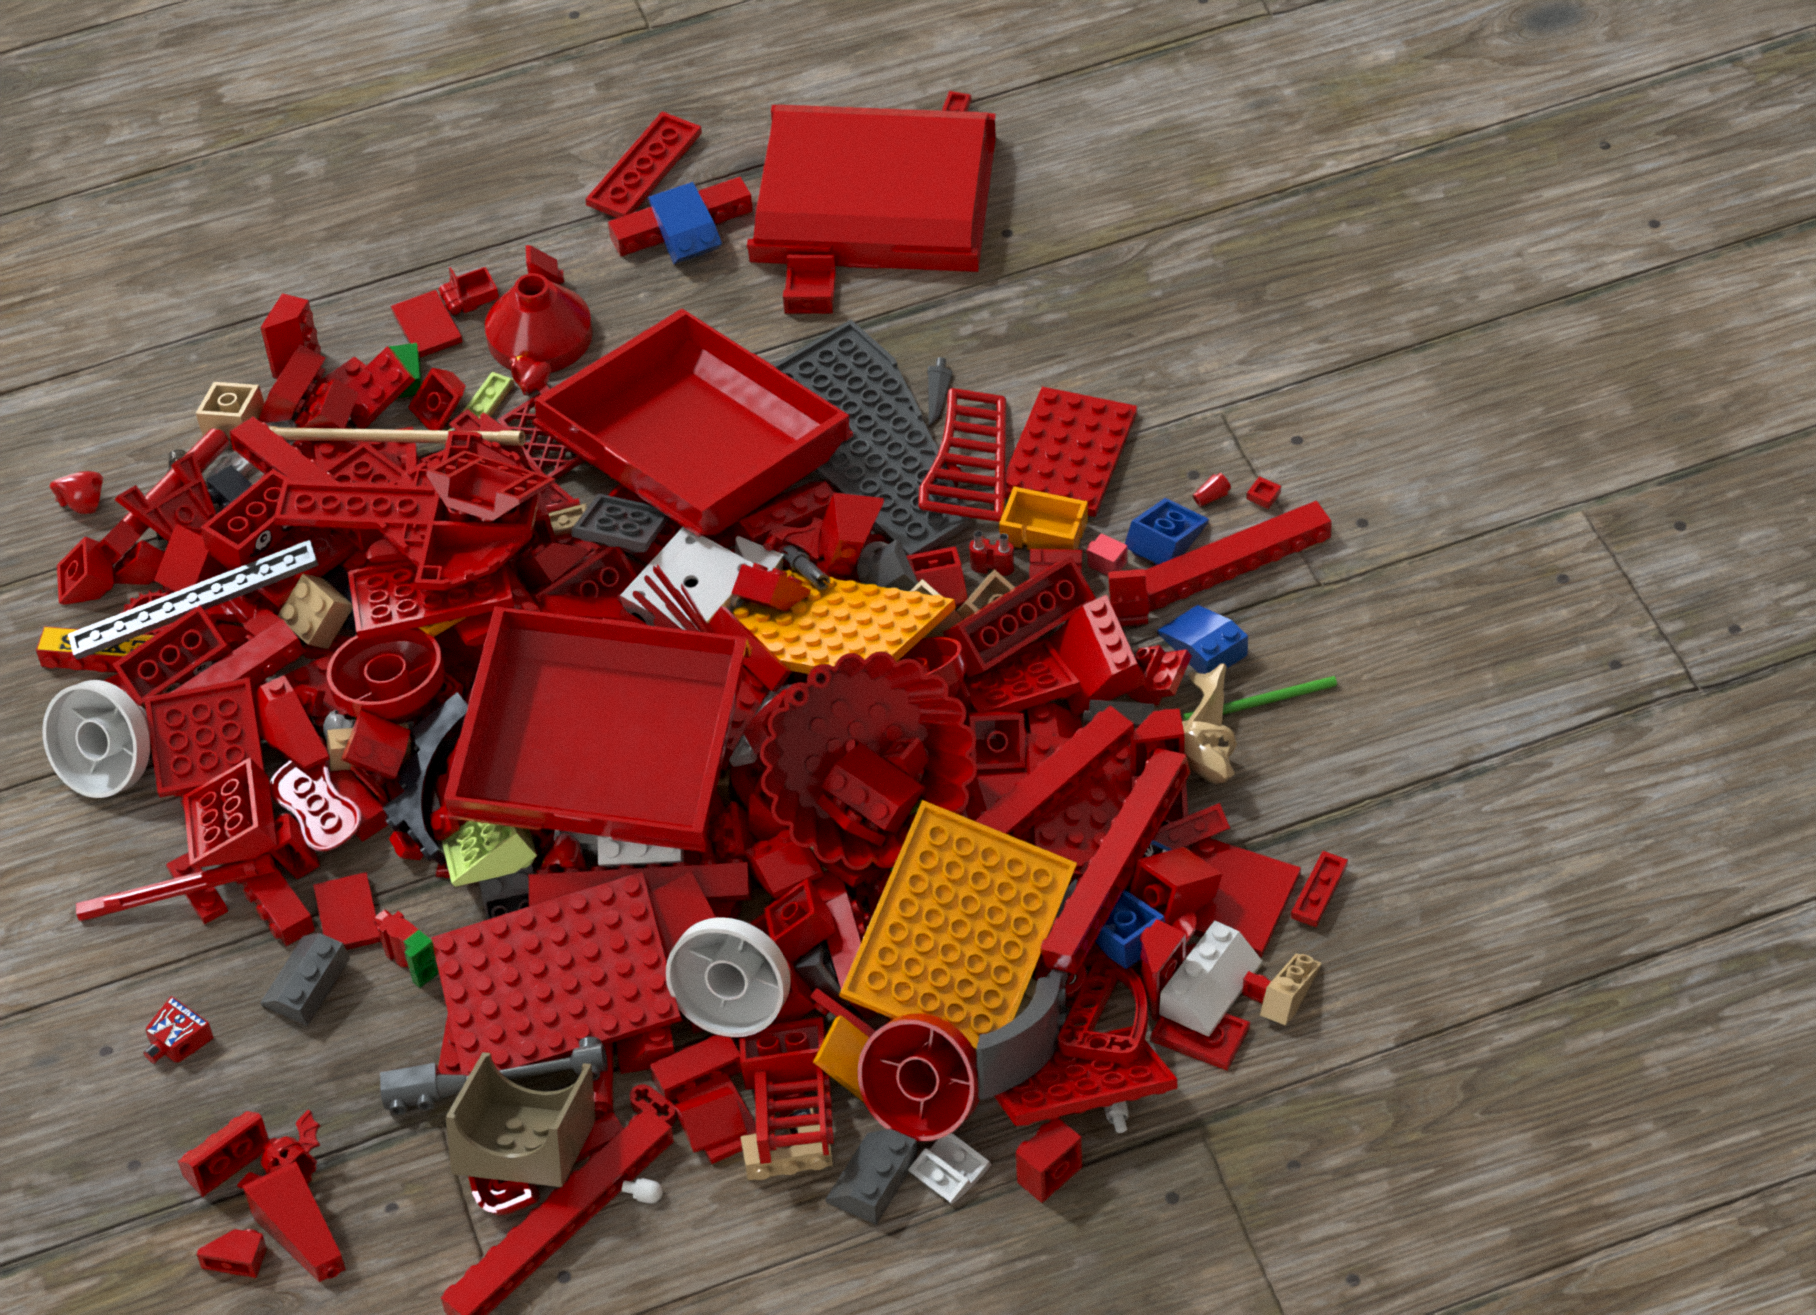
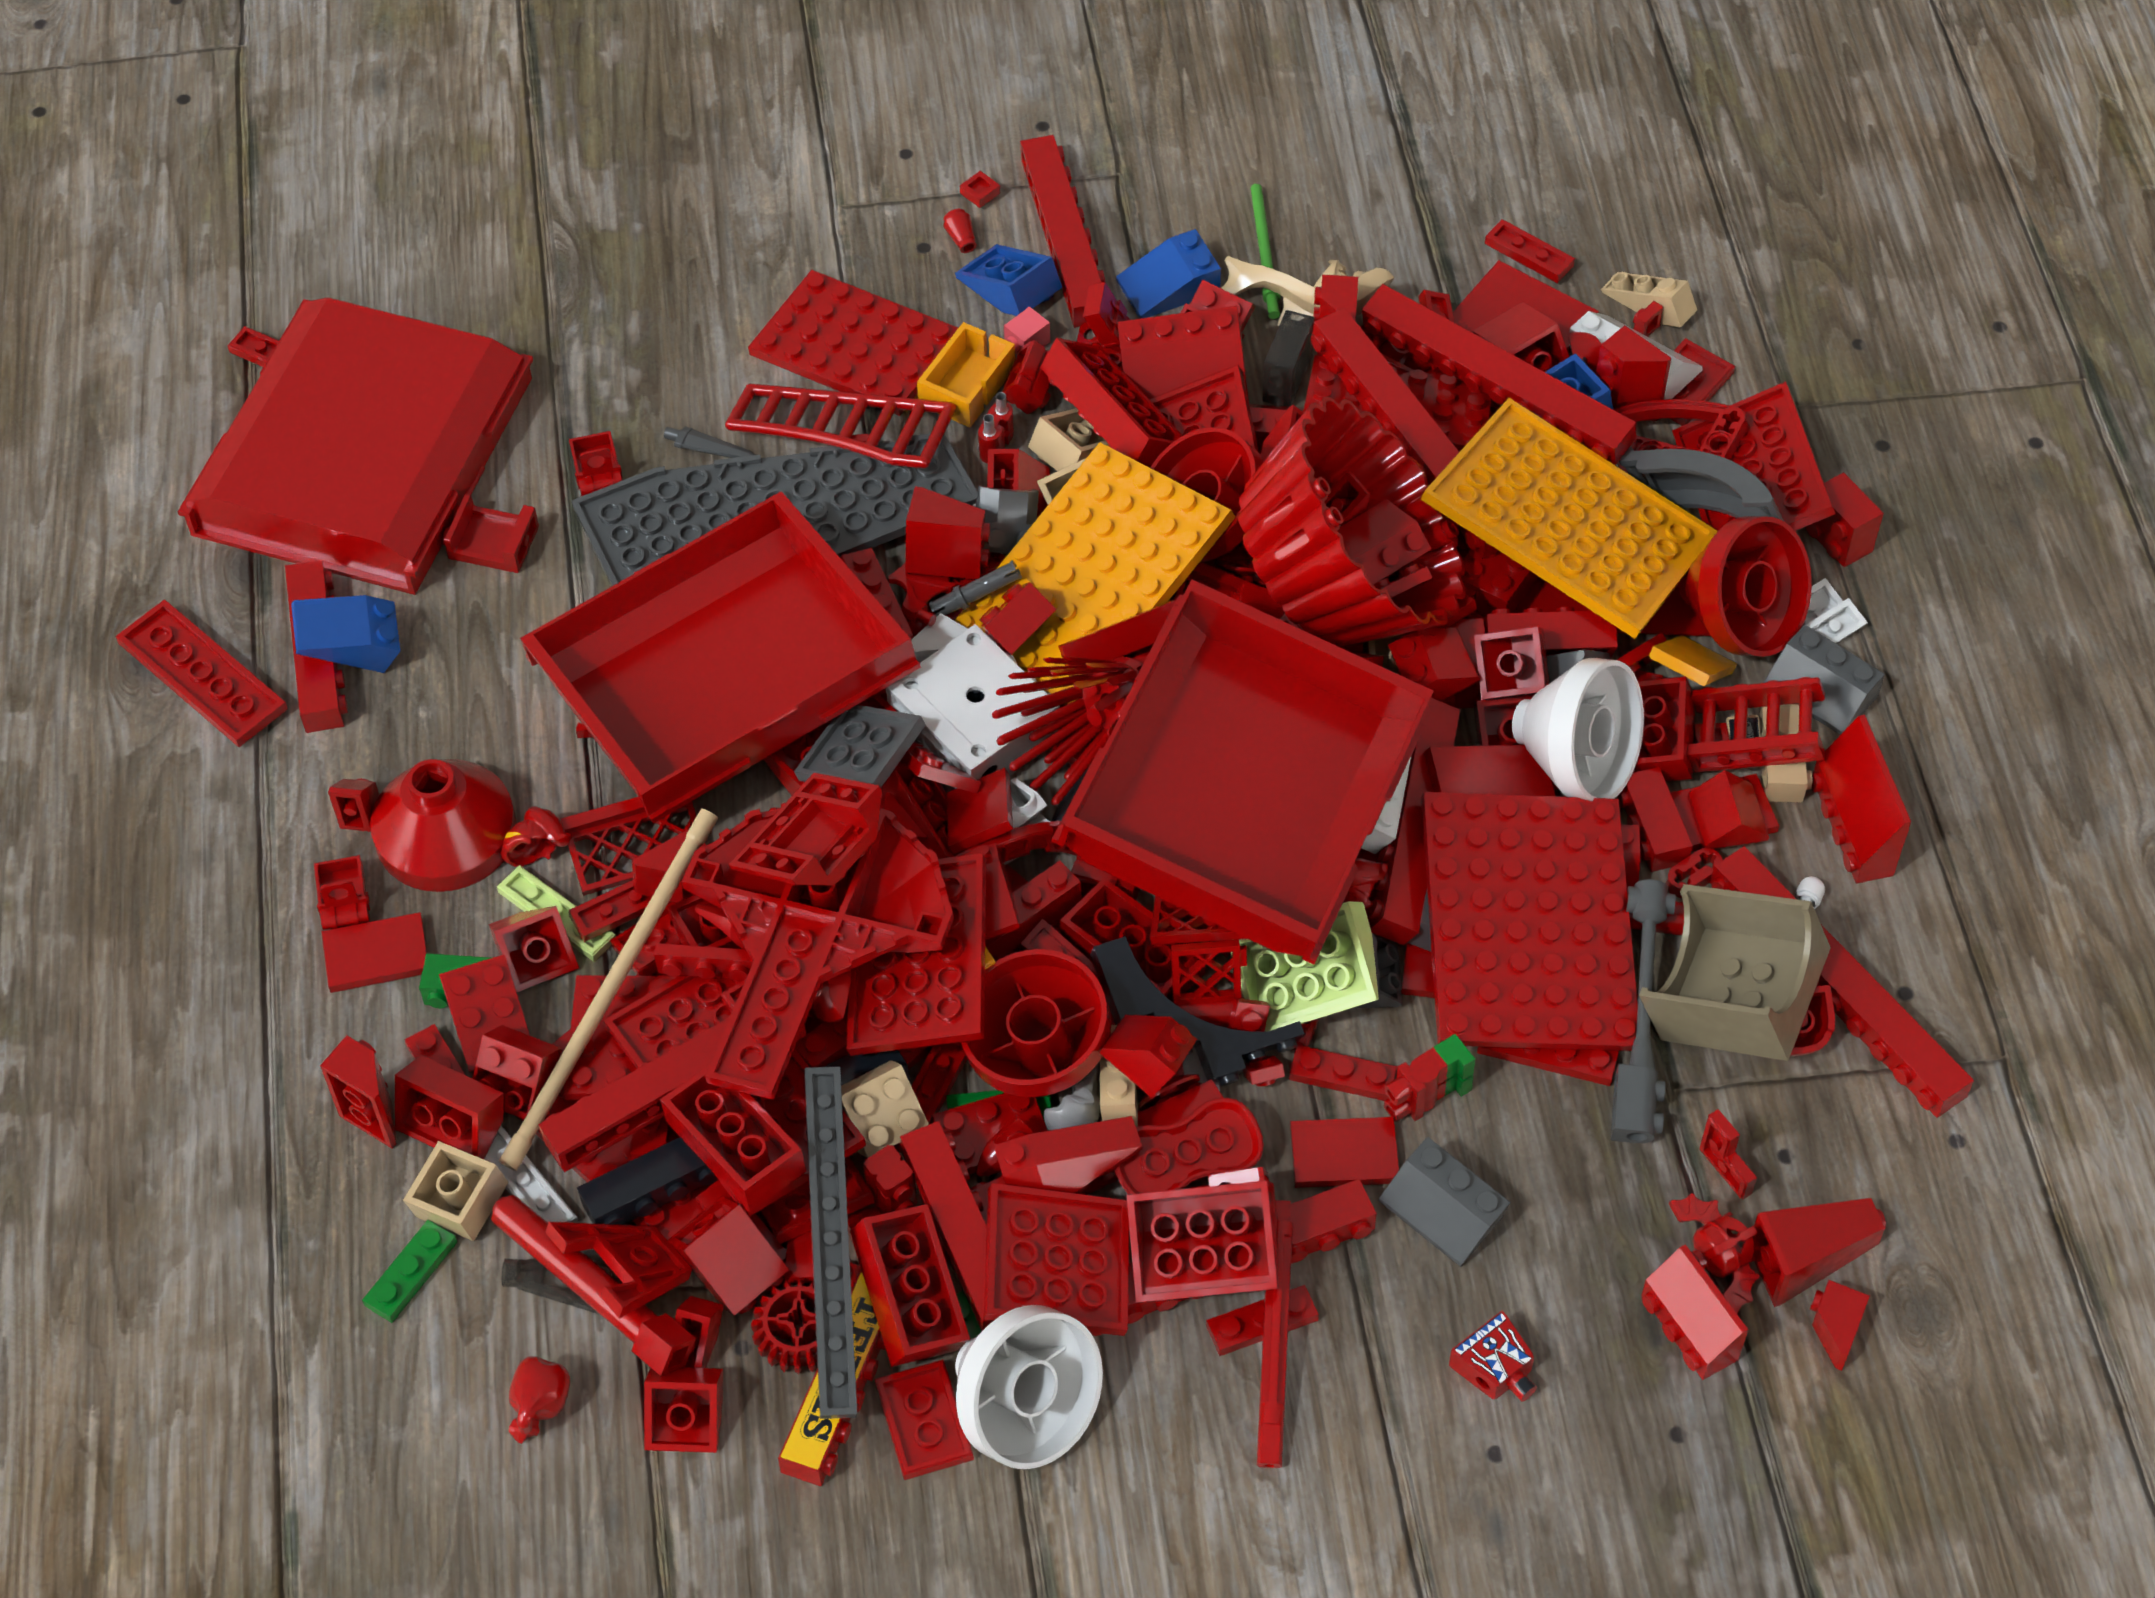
camera: 80 degrees left, 5 degrees up
none -> green plate [362,1220,457,1323]
none -> red piece [569,431,623,496]
none -> red wing [900,740,981,794]
none -> red plate [1289,1045,1397,1101]
none -> red tile [1699,1109,1757,1200]
none -> red slope [1812,715,1911,884]

